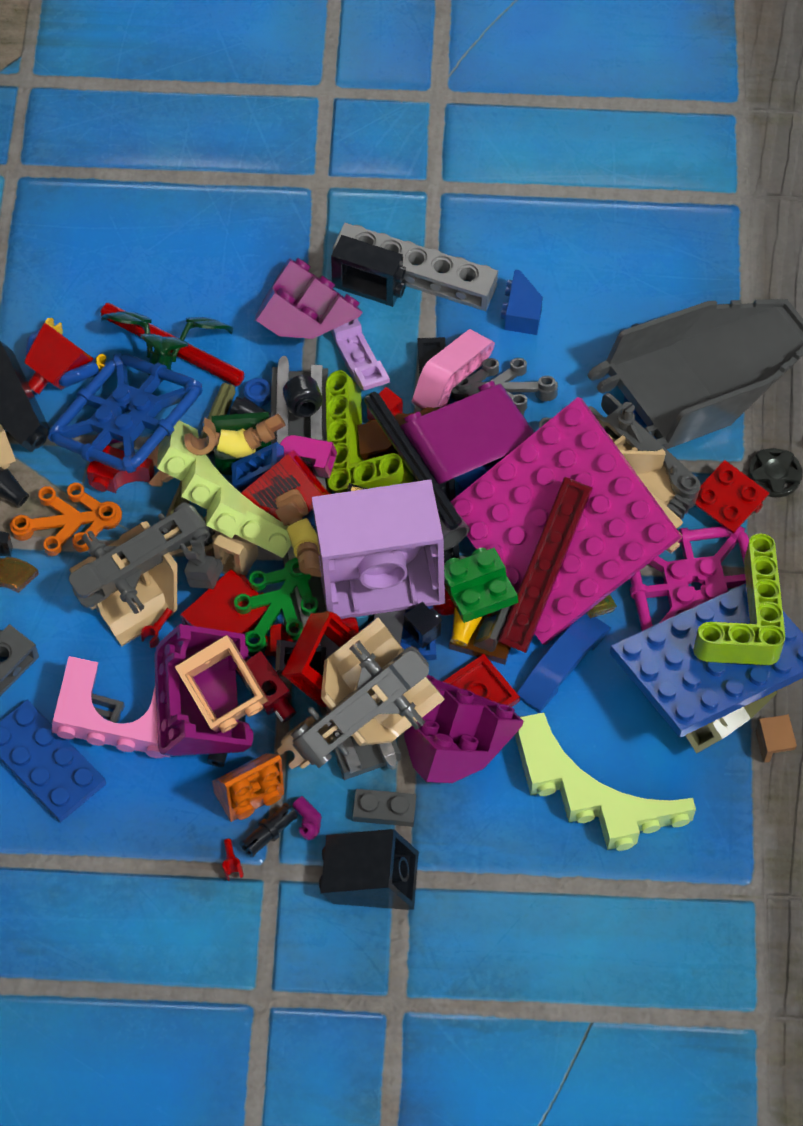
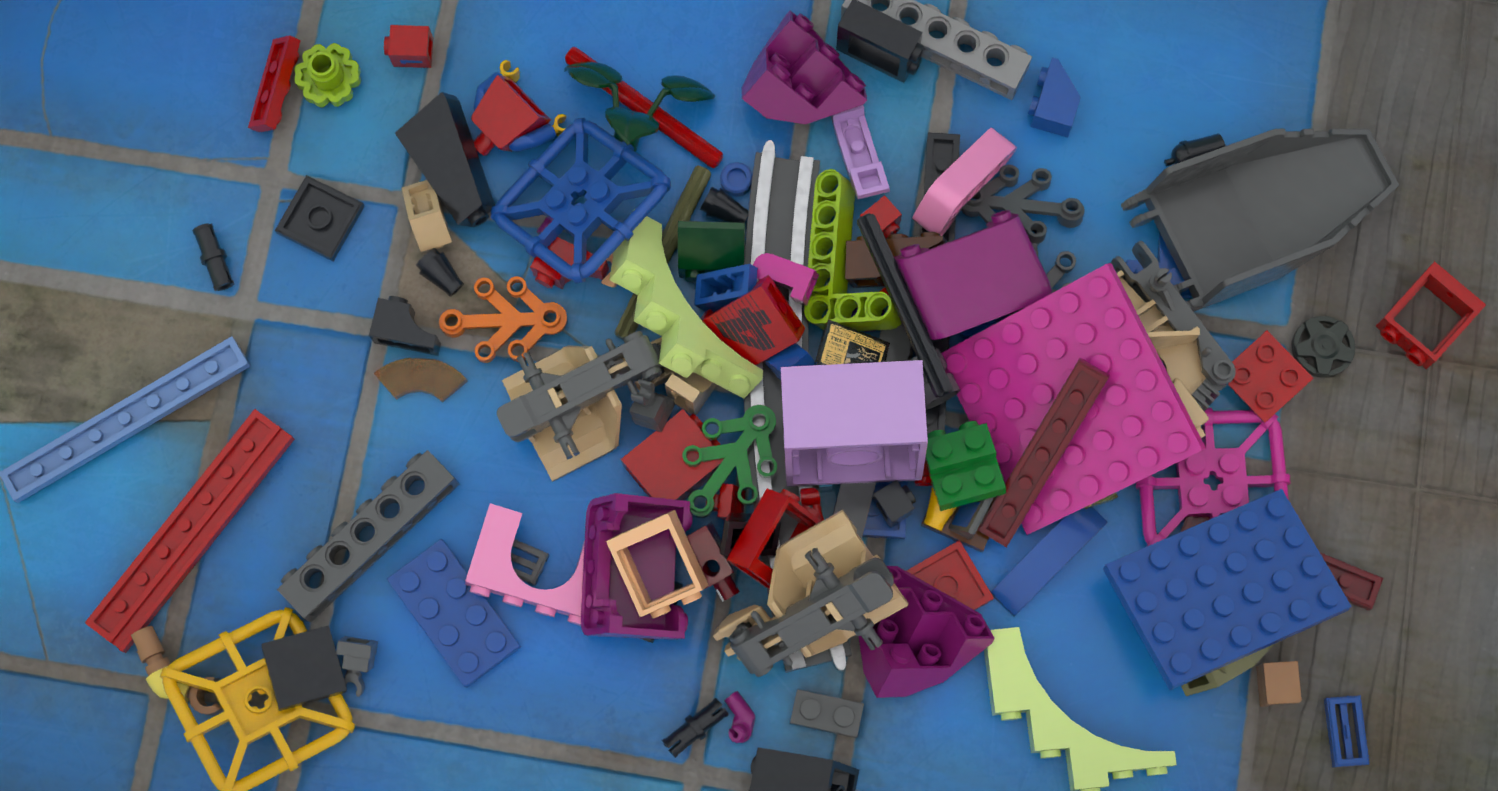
camera: 10 degrees right, 15 degrees up
red hand [141,607,173,648] -> none
medium nougat piece [184,413,286,458] -> none
orange slope [212,753,284,822] -> none
red hand [222,839,244,881] -> none
medium nougat piece [275,489,322,577] -> none
black head [283,375,323,417] -> none
lime beam [693,533,785,665] -> none

